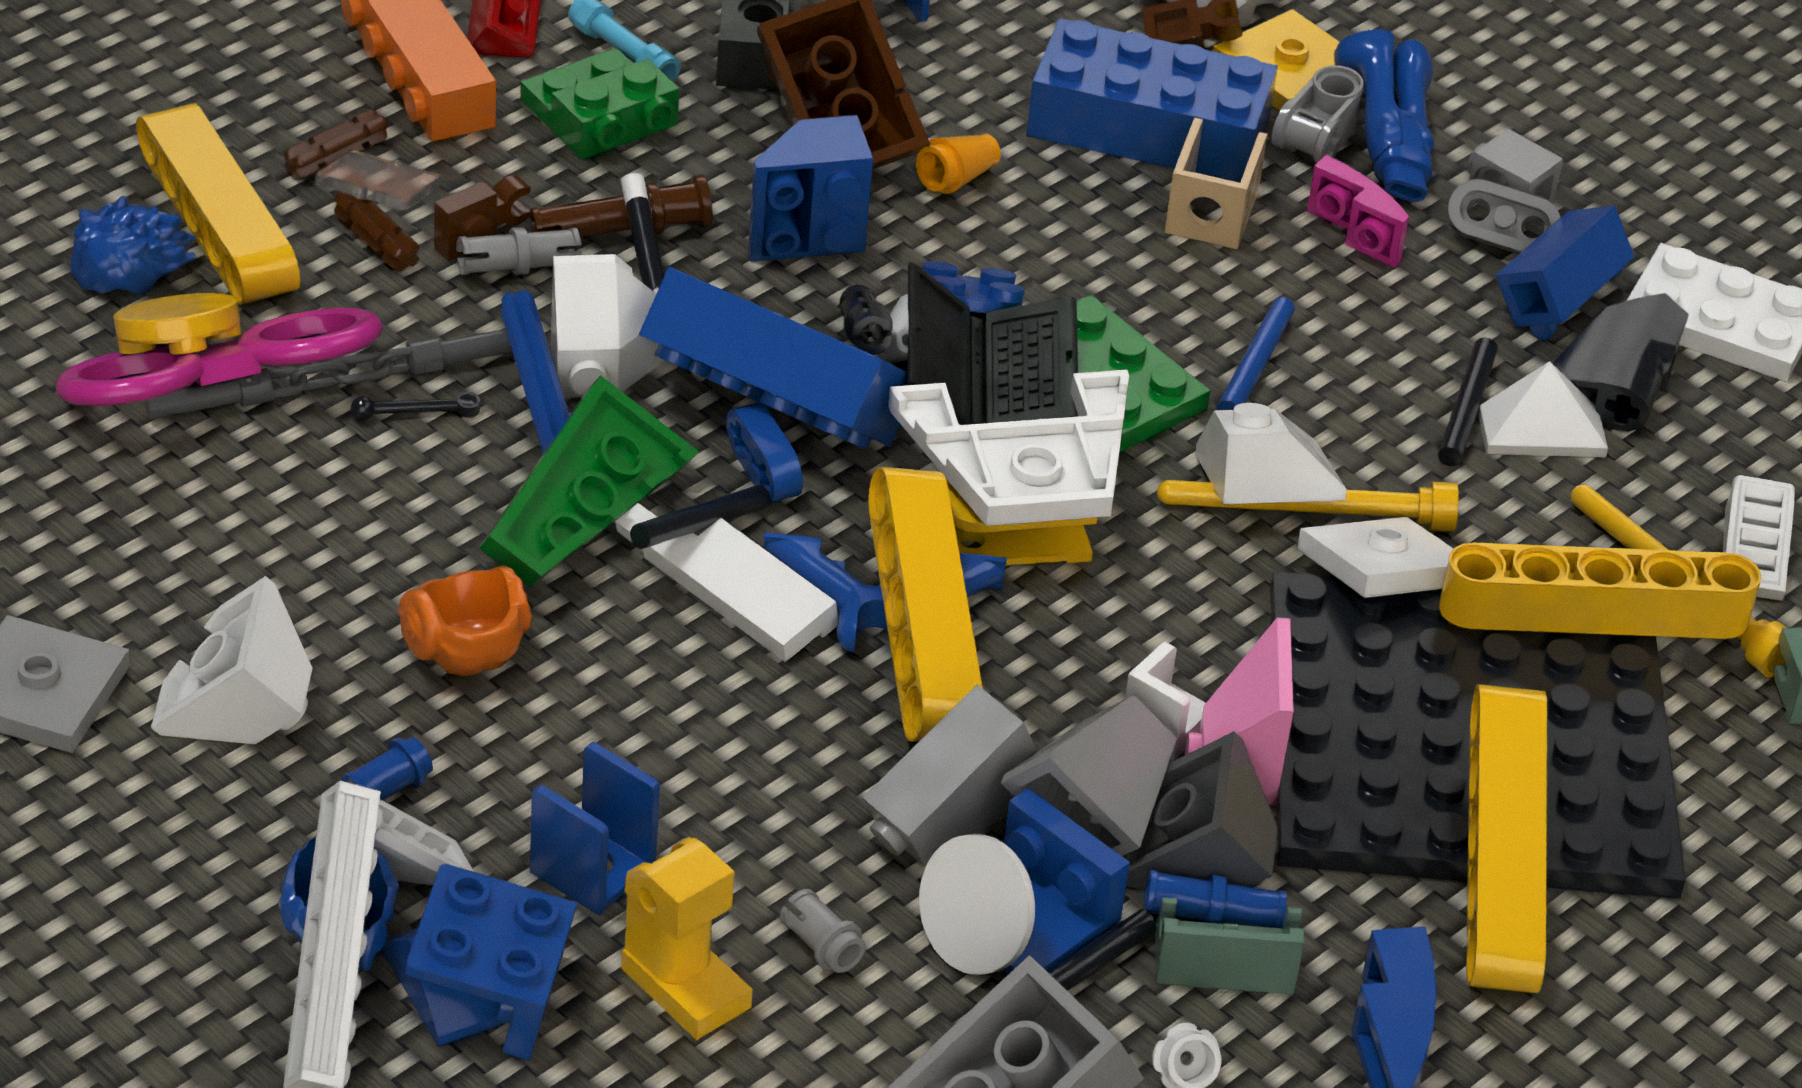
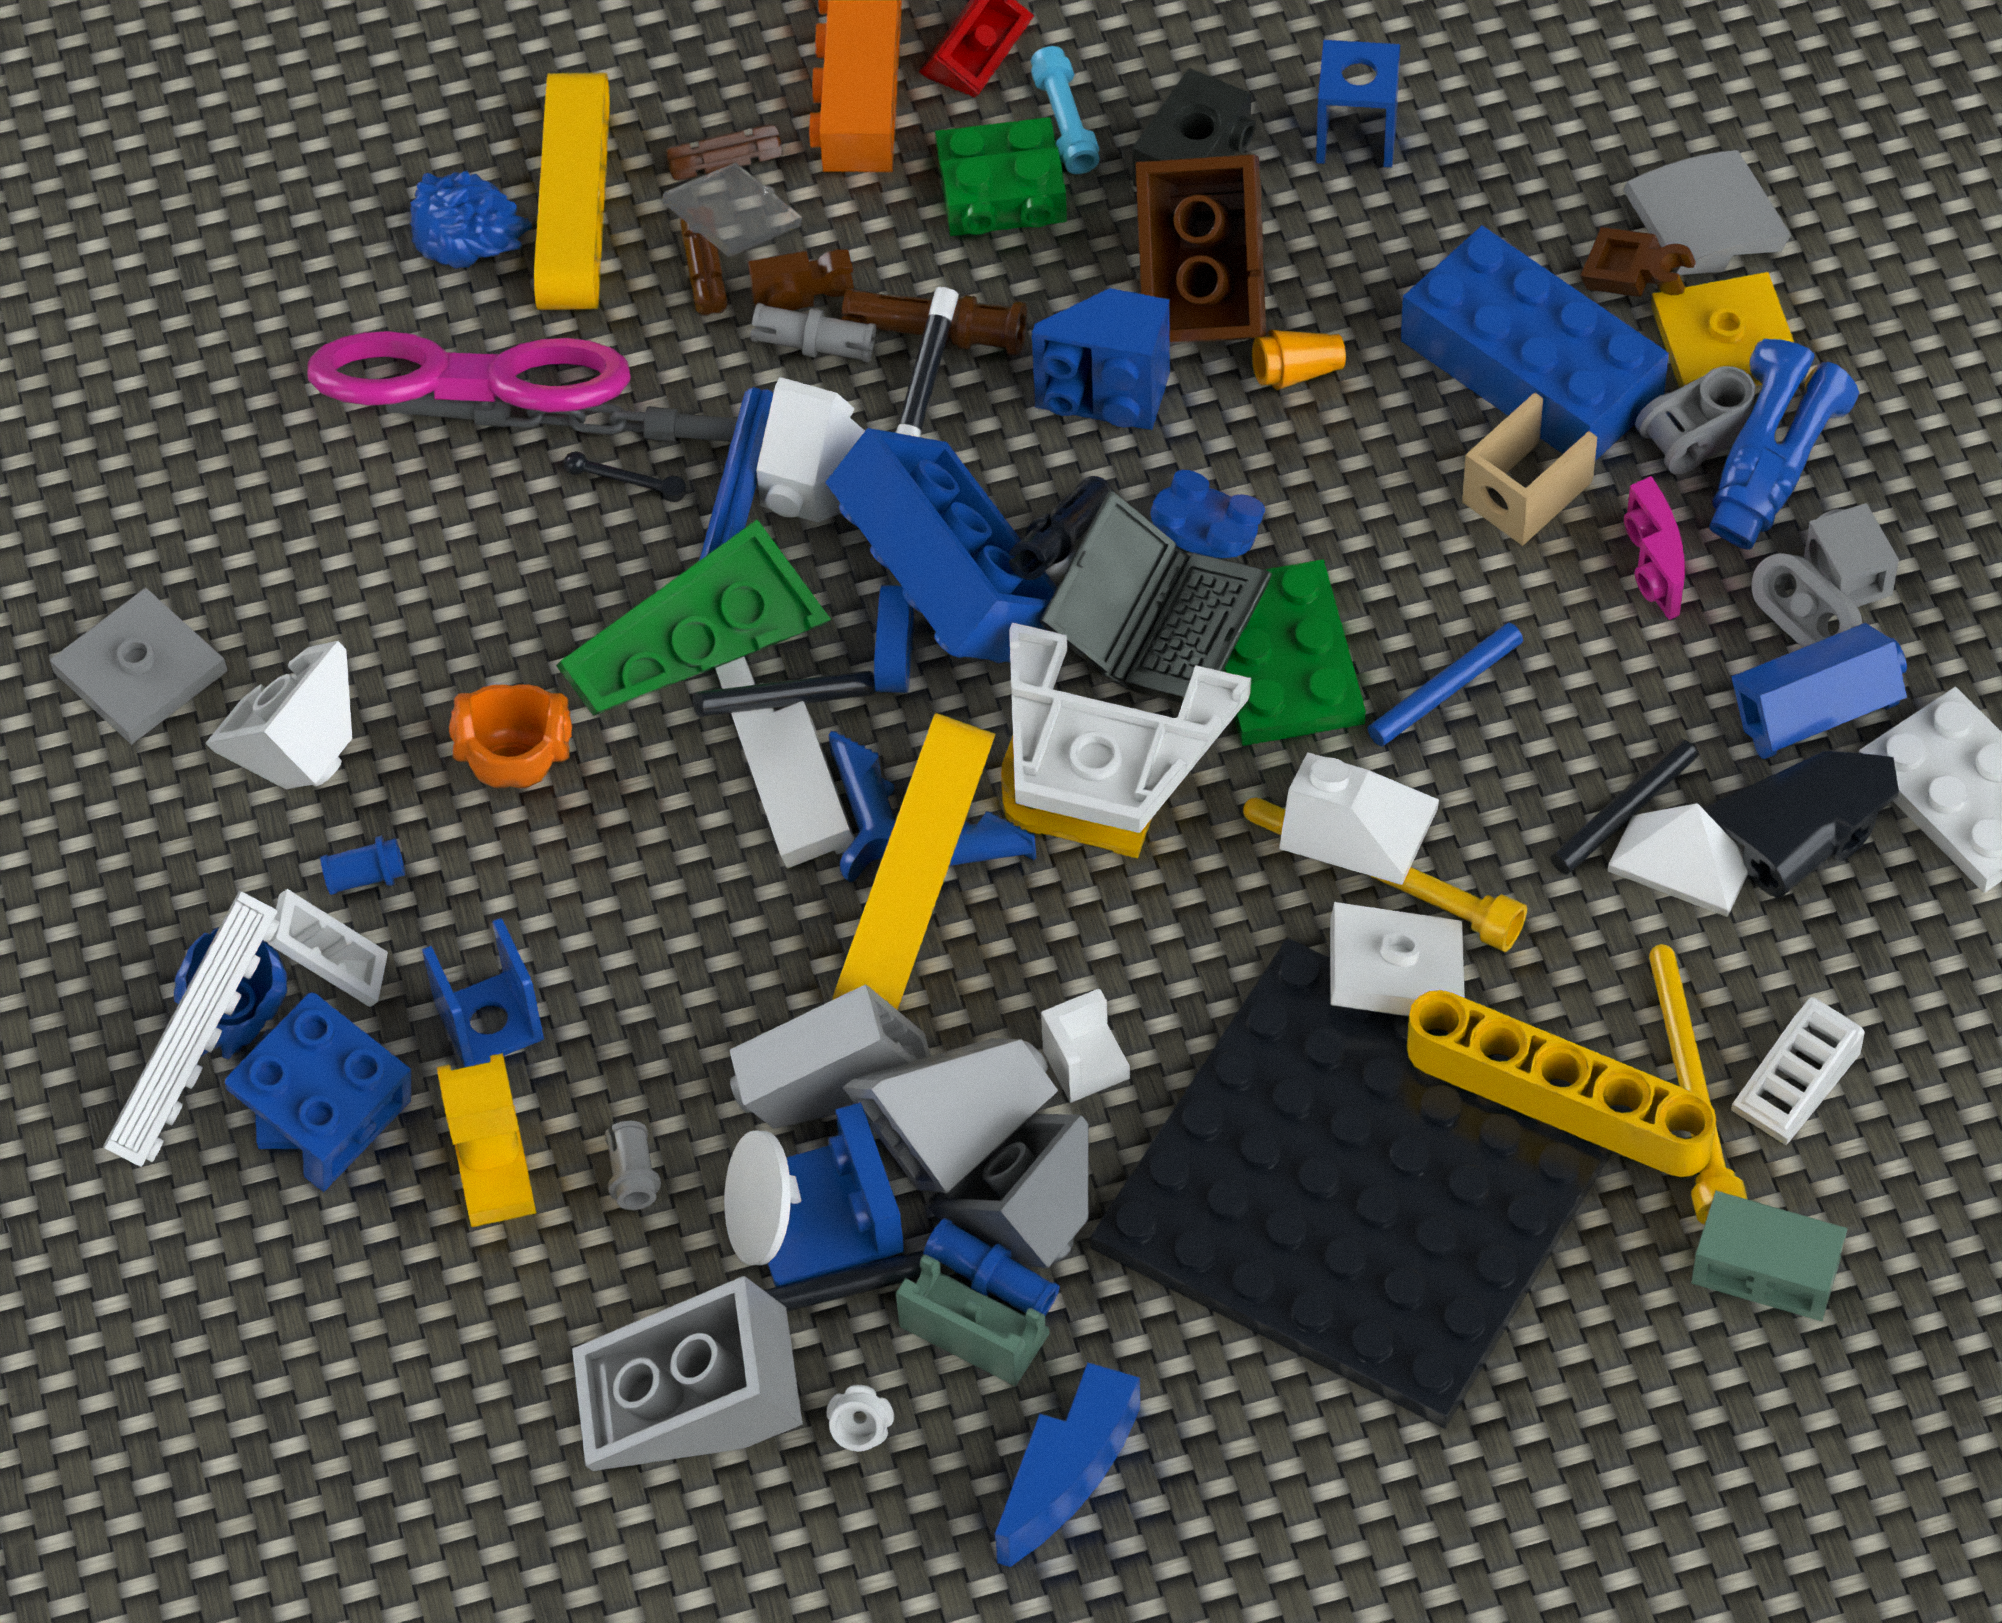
camera: 35 degrees right, 15 degrees up
yellow tile [113,293,241,355] -> none
bright pink slope [1185,618,1293,806] -> none
yellow beam [1466,684,1547,993] -> none

